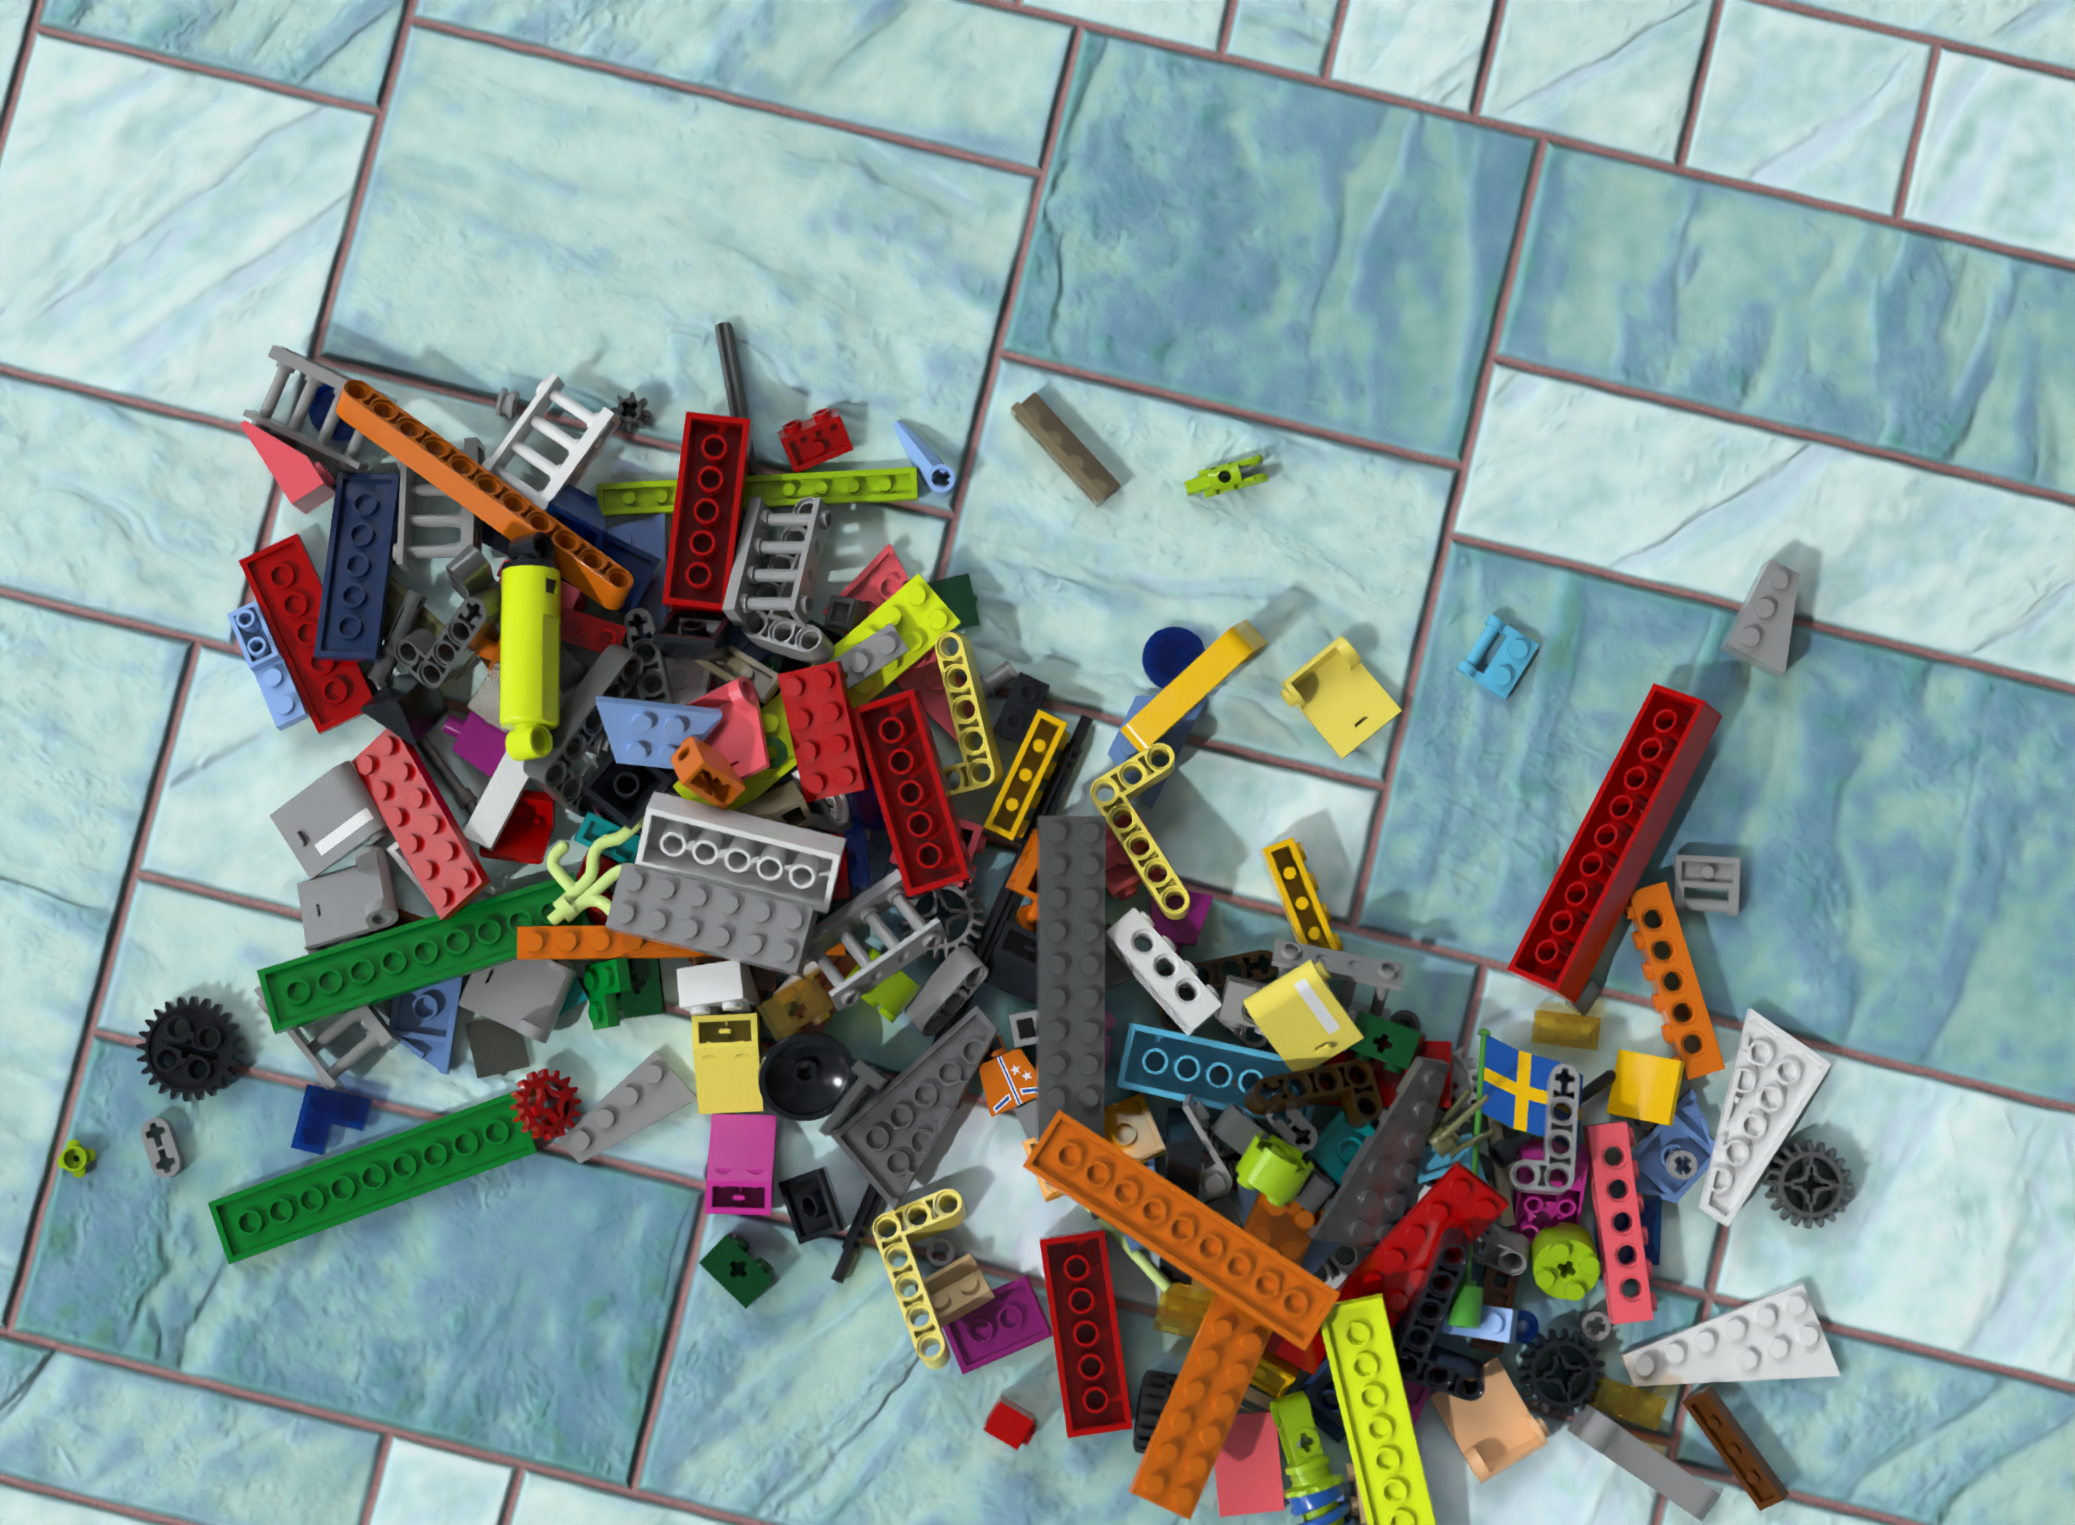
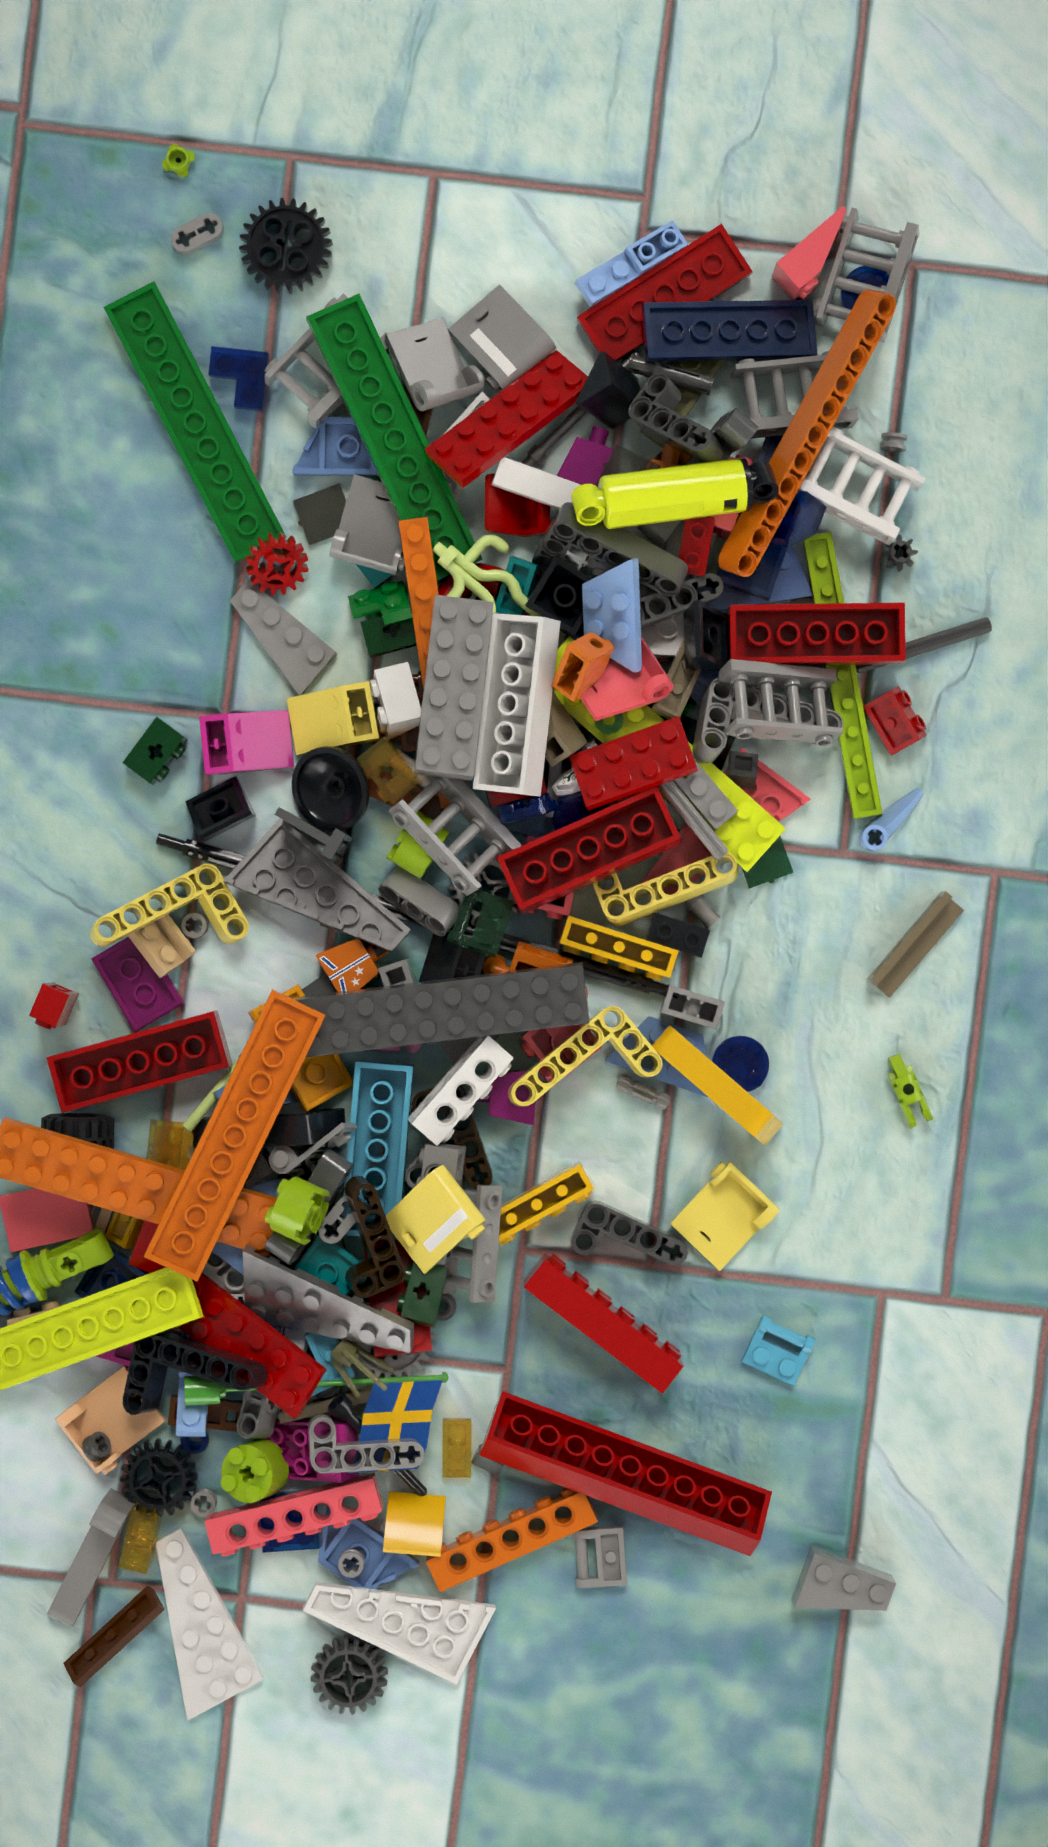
camera: 85 degrees right, 5 degrees up
none -> dark grey bush [82,1431,111,1461]
none -> clear green plate [447,889,514,958]
none -> red brick [524,1253,684,1394]
none -> dark grey beam [571,1200,688,1266]
none -> light grey axle [616,1075,671,1109]
none -> light grey axle [657,780,728,860]
none -> light grey brick [660,984,725,1030]

